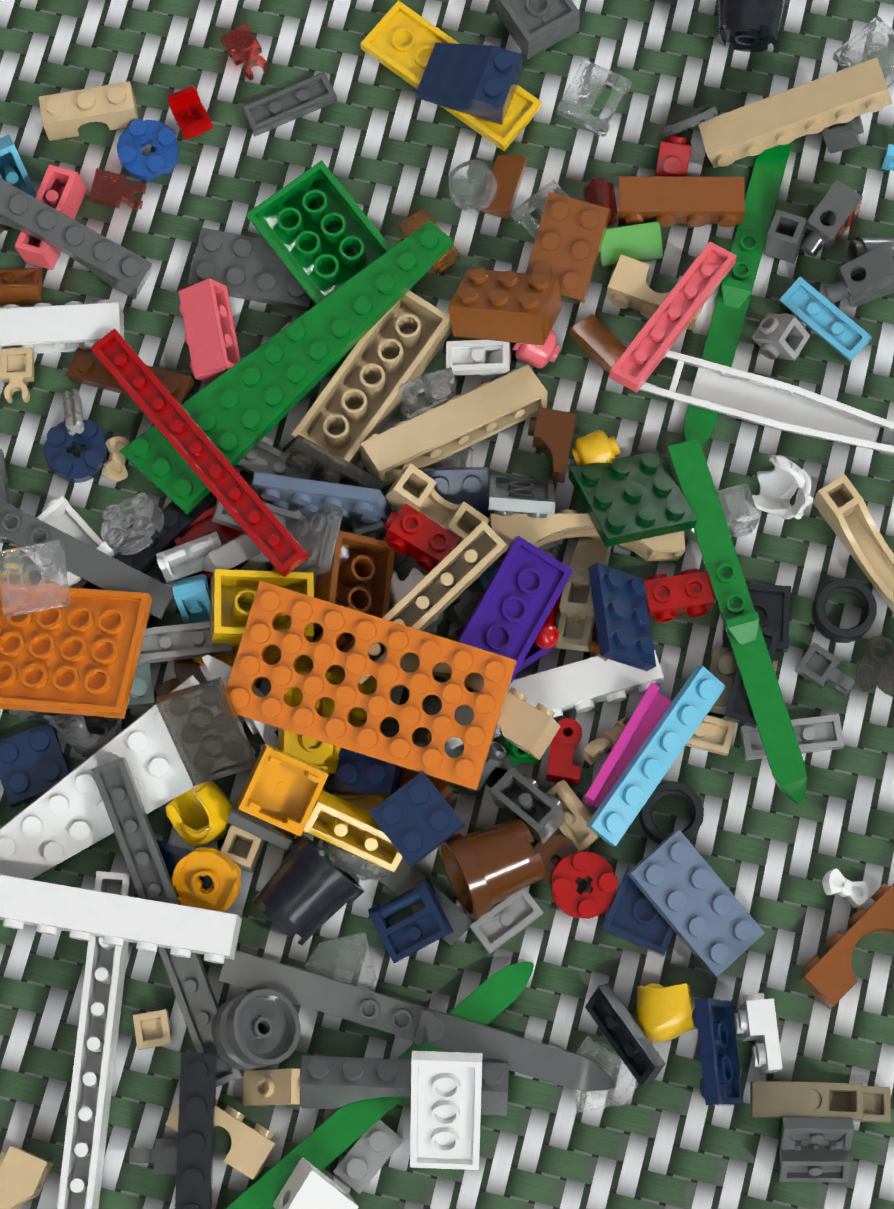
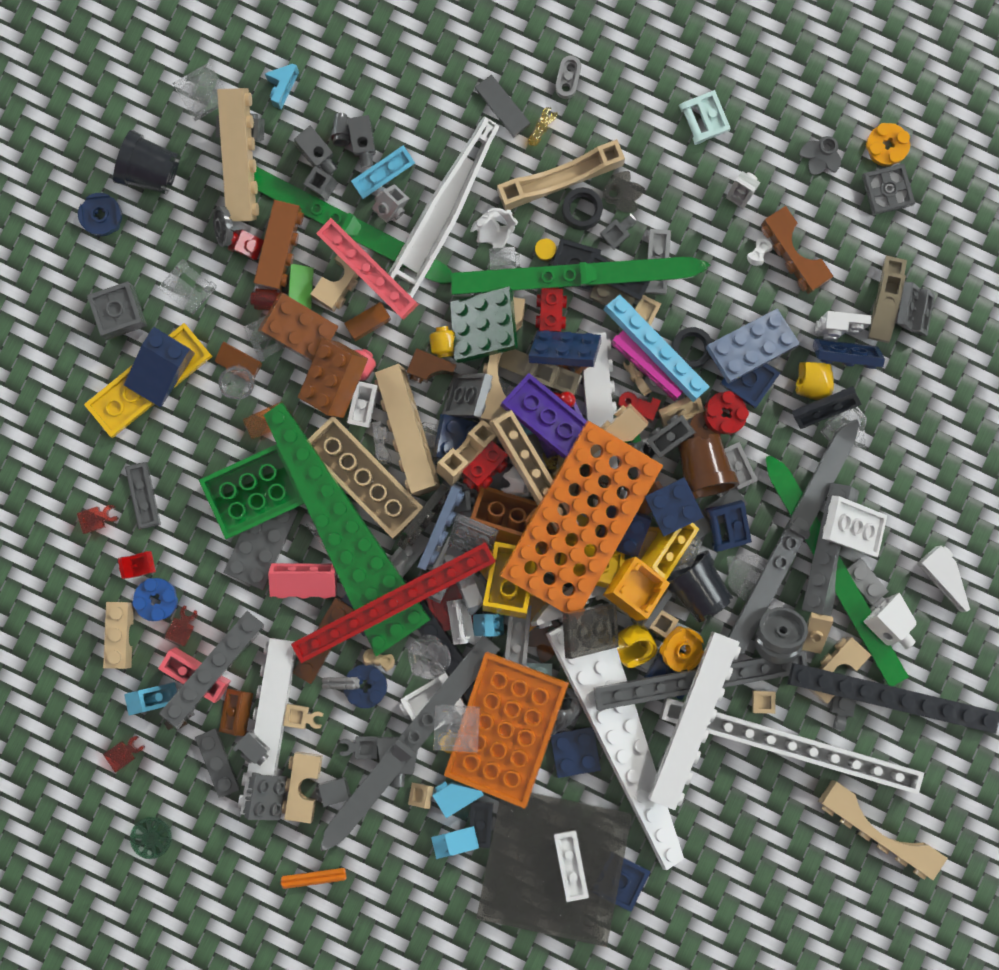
camera: 80 degrees left, 10 degrees up
none -> yellow tile [535,238,556,261]

